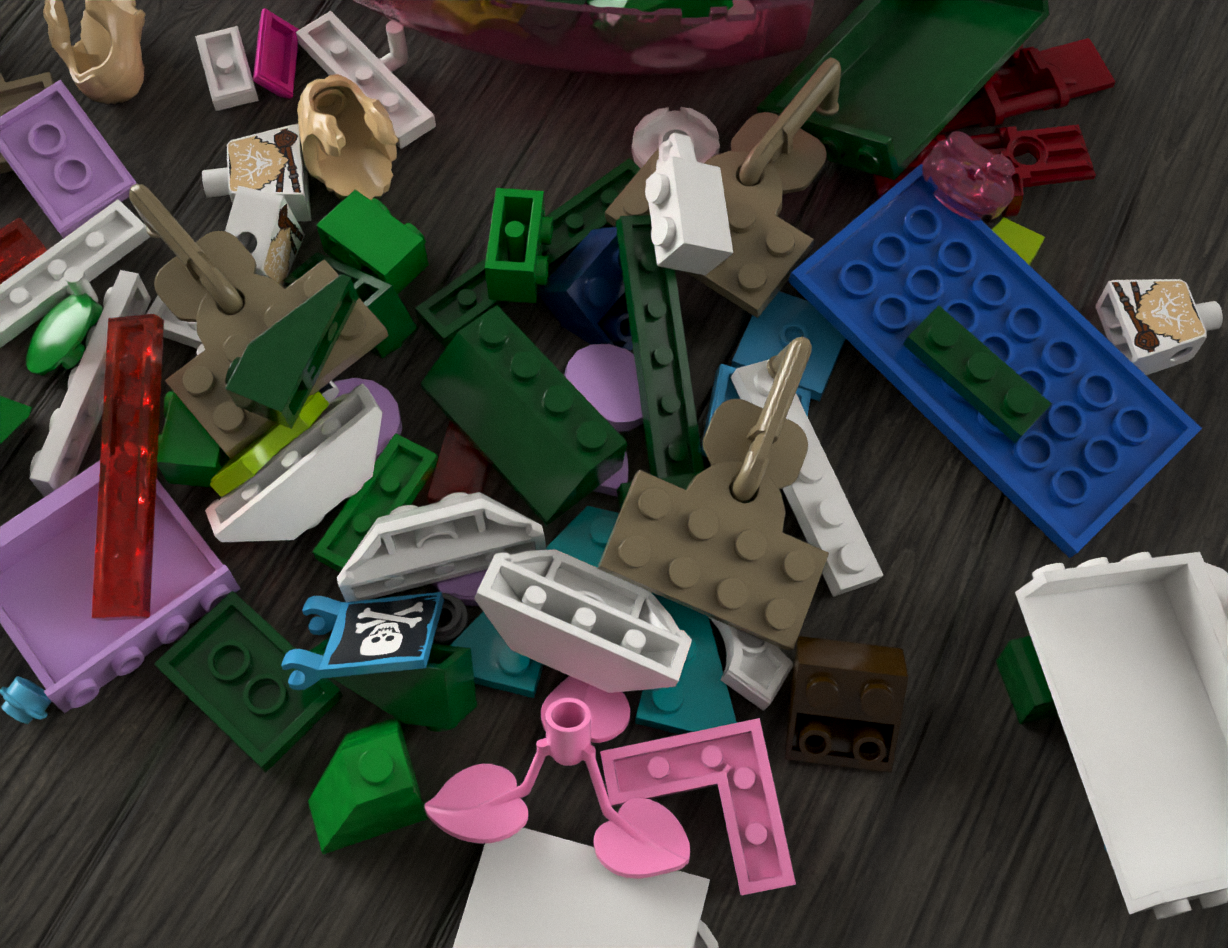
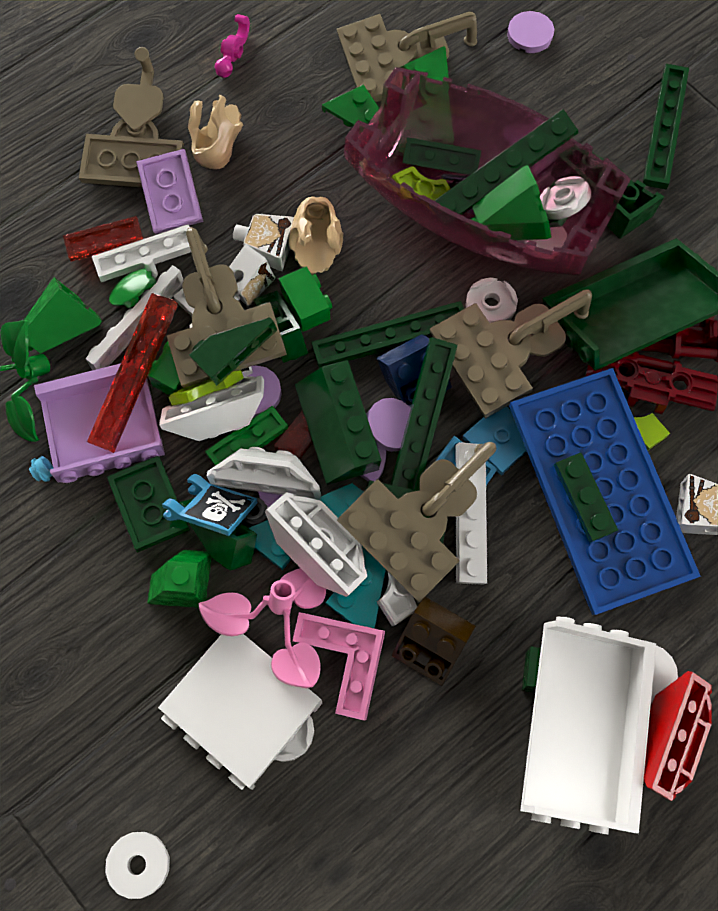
camera: 25 degrees right, 5 degrees up
white plate [195,26,259,111] -> none
dark pink tile [253,8,299,99] -> none
white plate [296,11,436,149] -> none
green brick [485,188,553,303] -> none
white hinge [645,133,733,275] -> none
clear pink plate [922,131,1015,221] -> none

